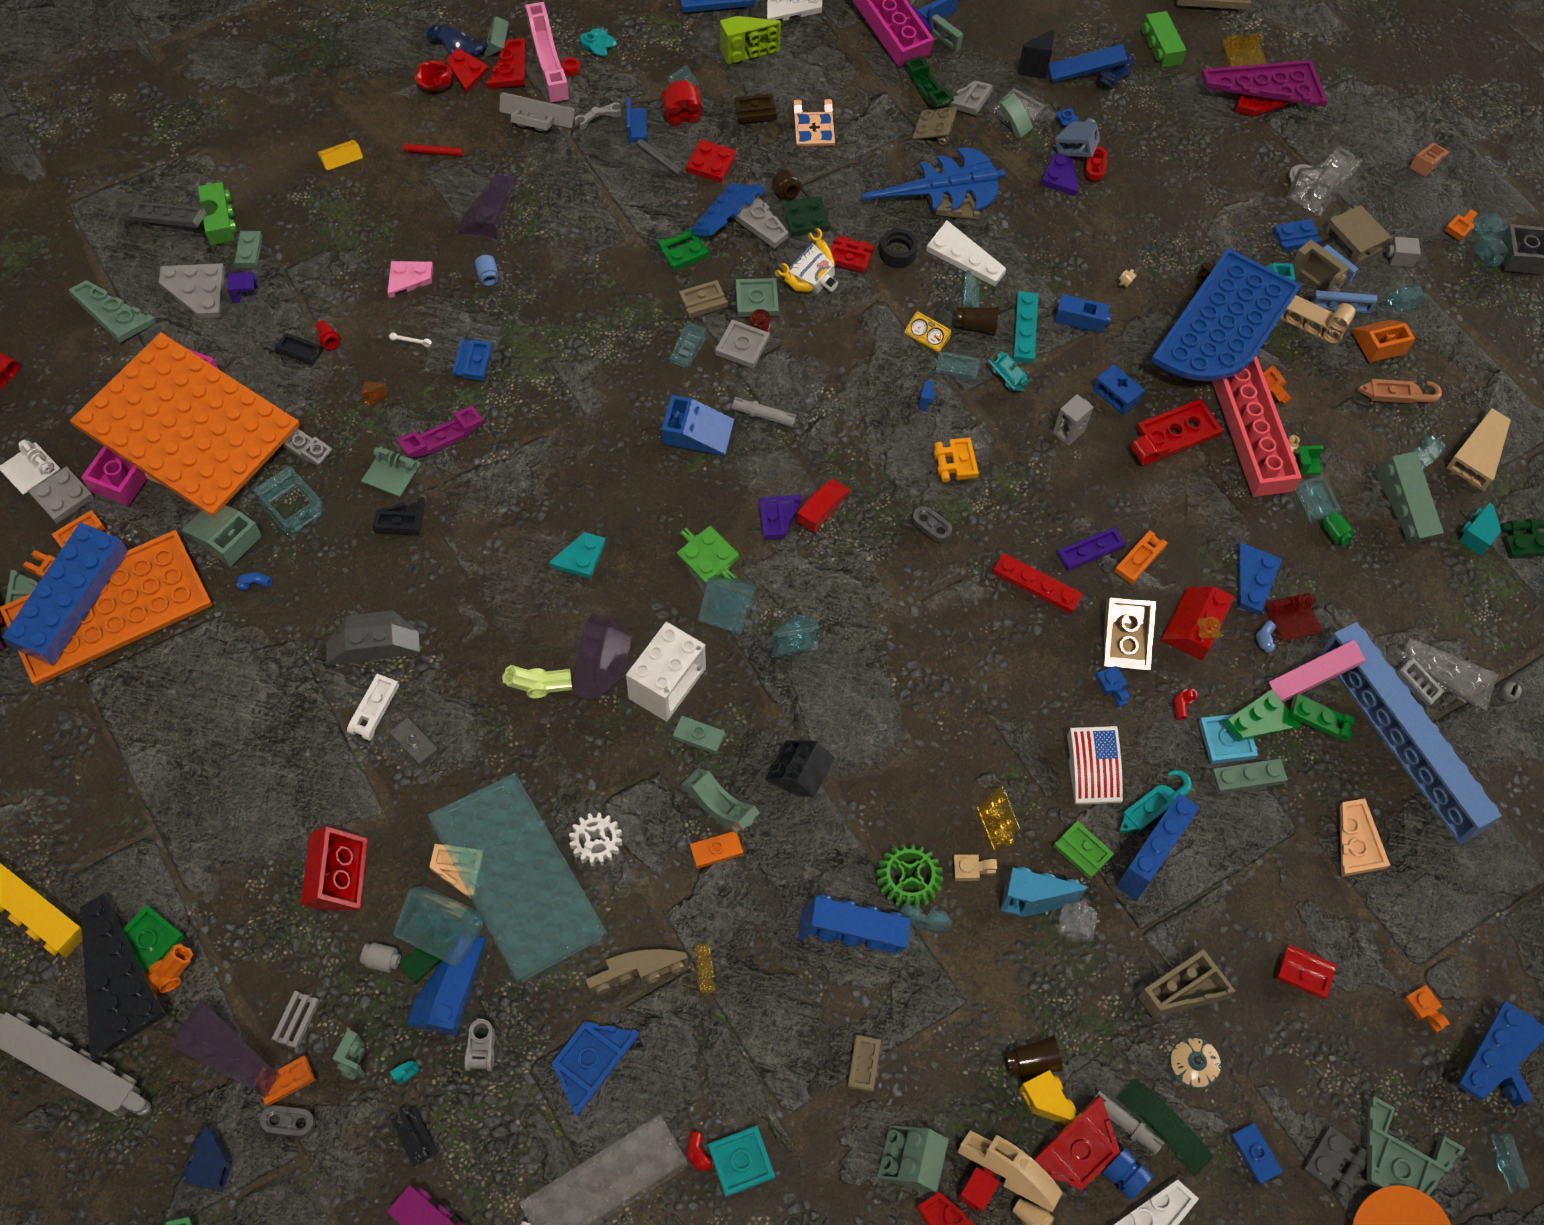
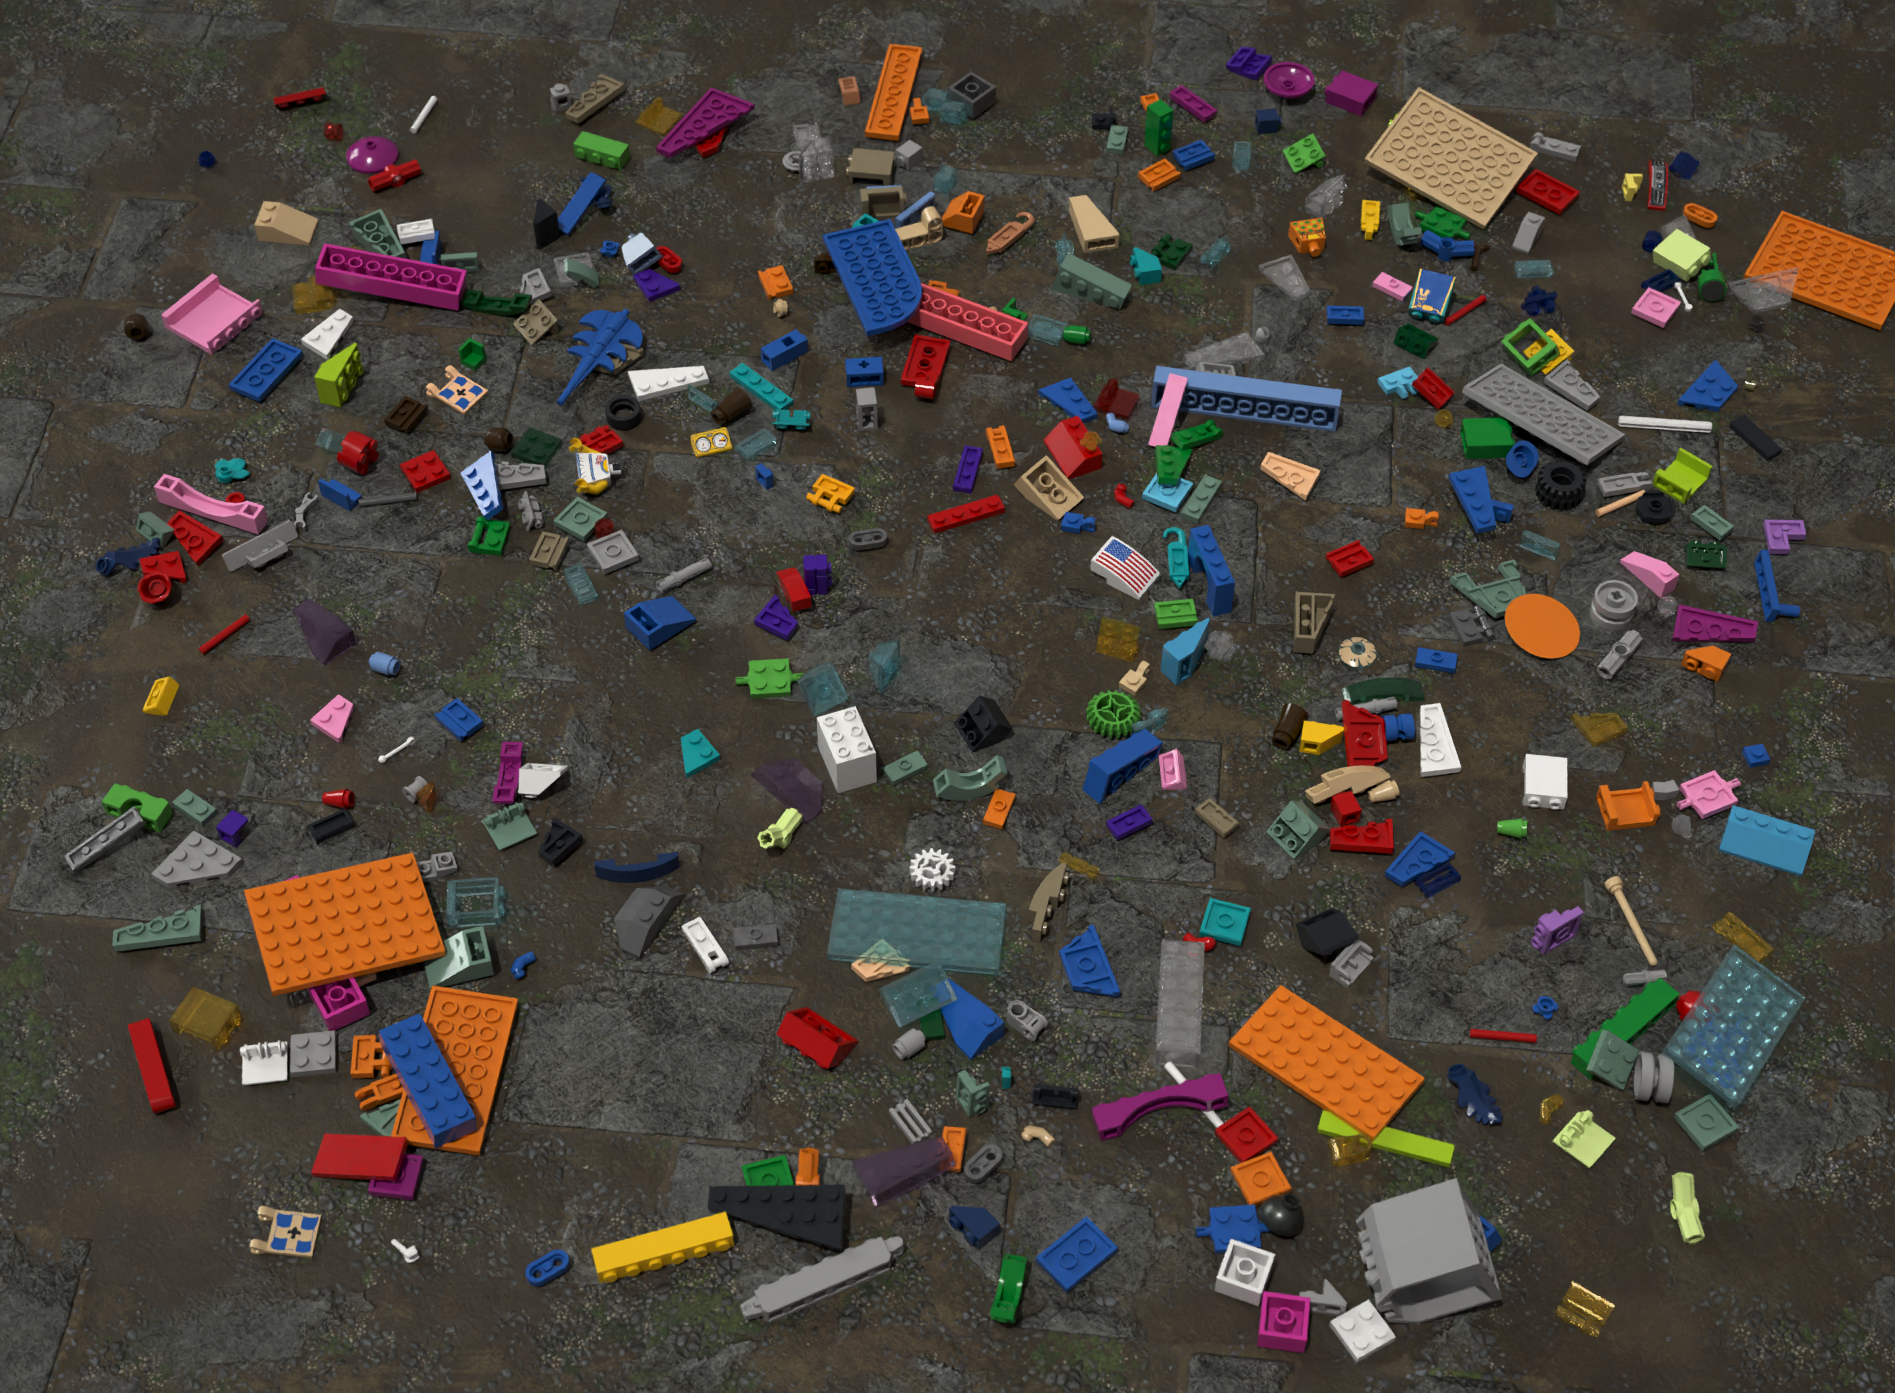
camera: 50 degrees left, 10 degrees down
blue plate [1273,219,1322,252] -> none
none -> clear yellow panel [169,987,241,1050]
none -> light grey bush [402,776,430,803]
none -> green panel [458,338,487,371]
none -> light grey hinge [518,491,544,532]
none -> white slope [518,763,568,798]
none -> dark blue slope [594,852,680,883]
none -> orange plate [758,265,794,300]
none -> dark purple brick [803,554,832,595]
none -> orange plate [865,44,922,141]
none -> tan arm [1021,1125,1056,1148]
none -> dark purple plate [1106,804,1153,841]
none -> bright pink slope [1159,749,1187,790]

